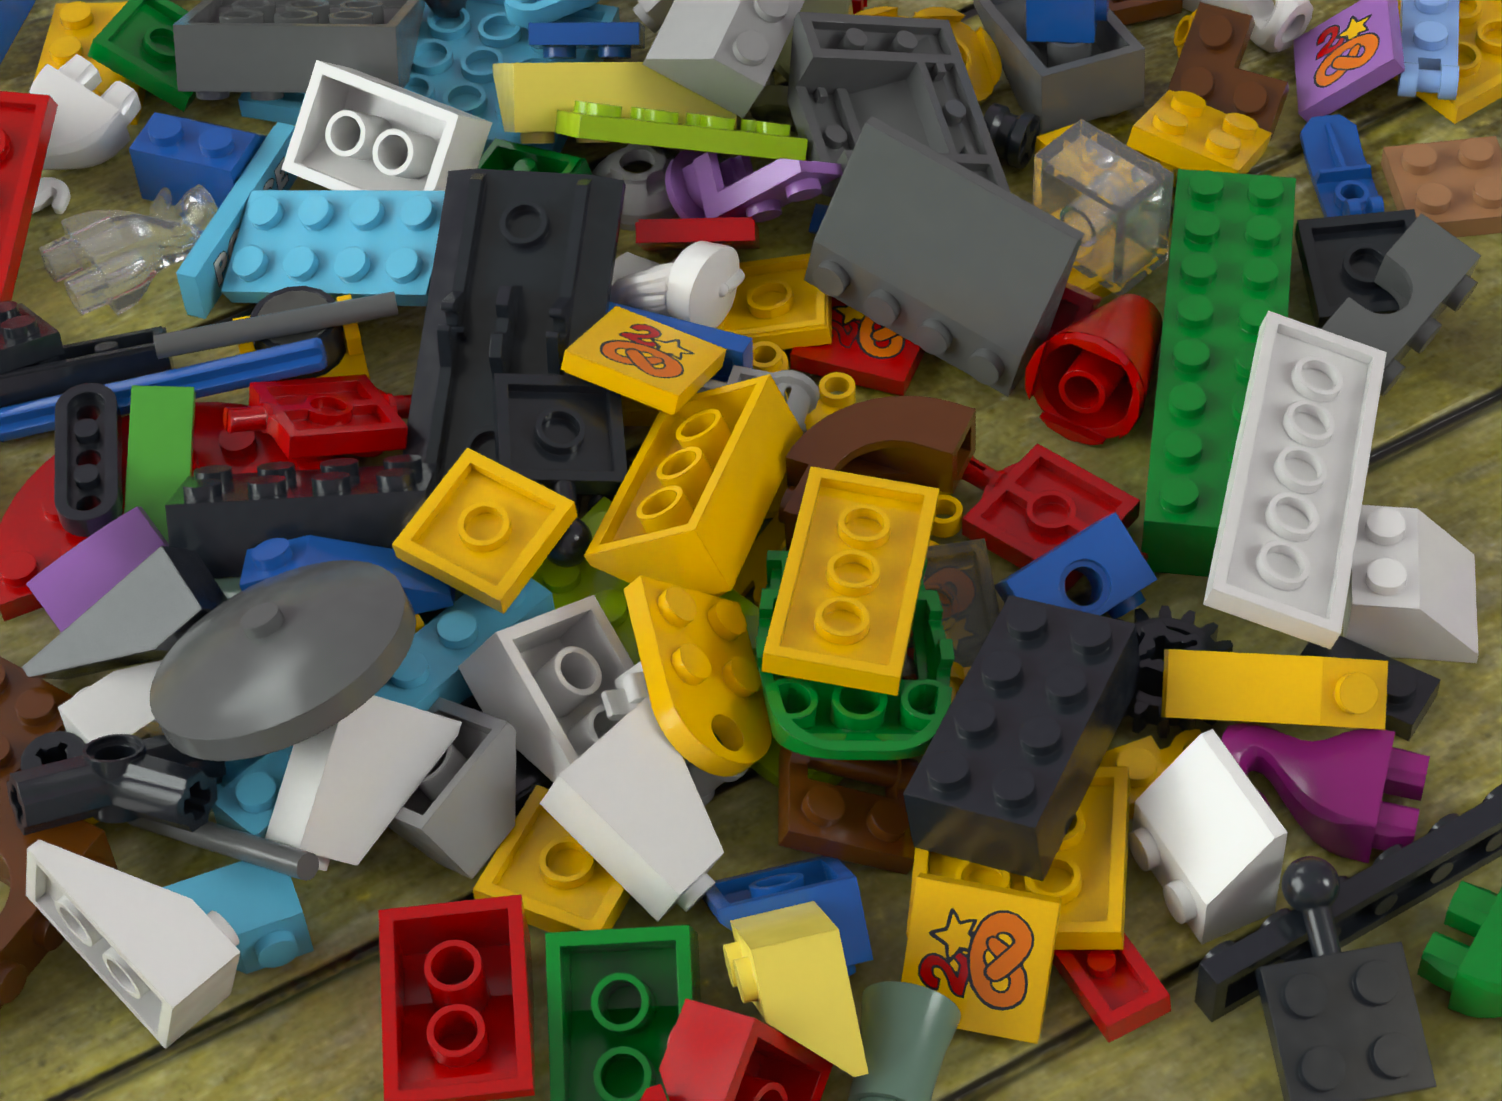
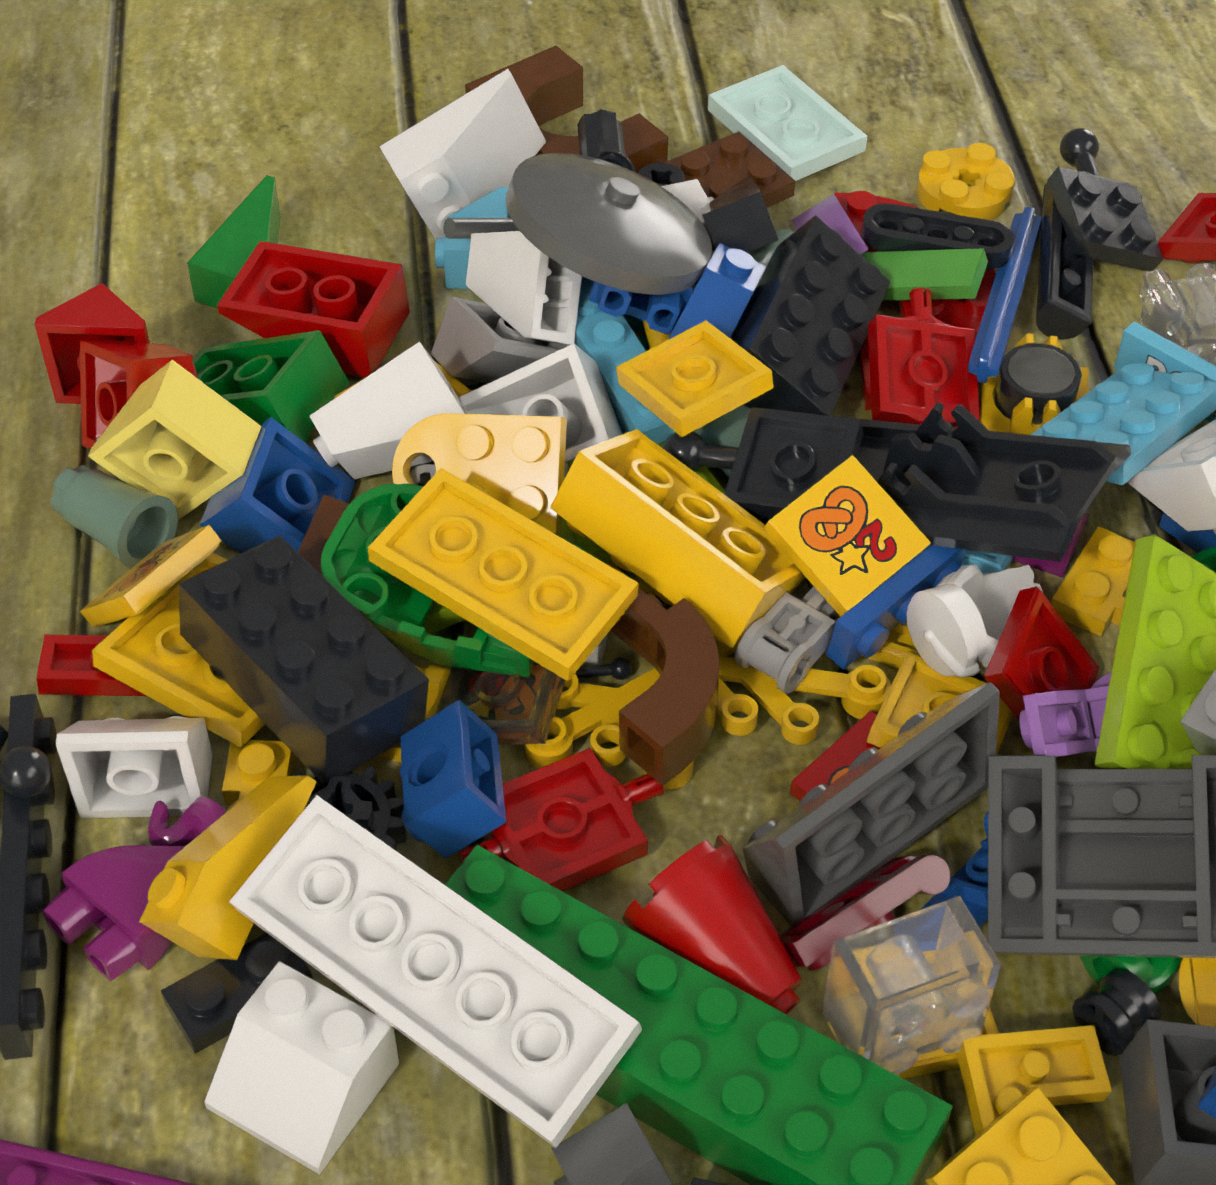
camera: 110 degrees right, 0 degrees up
dark grey bar [153,291,399,359] -> none

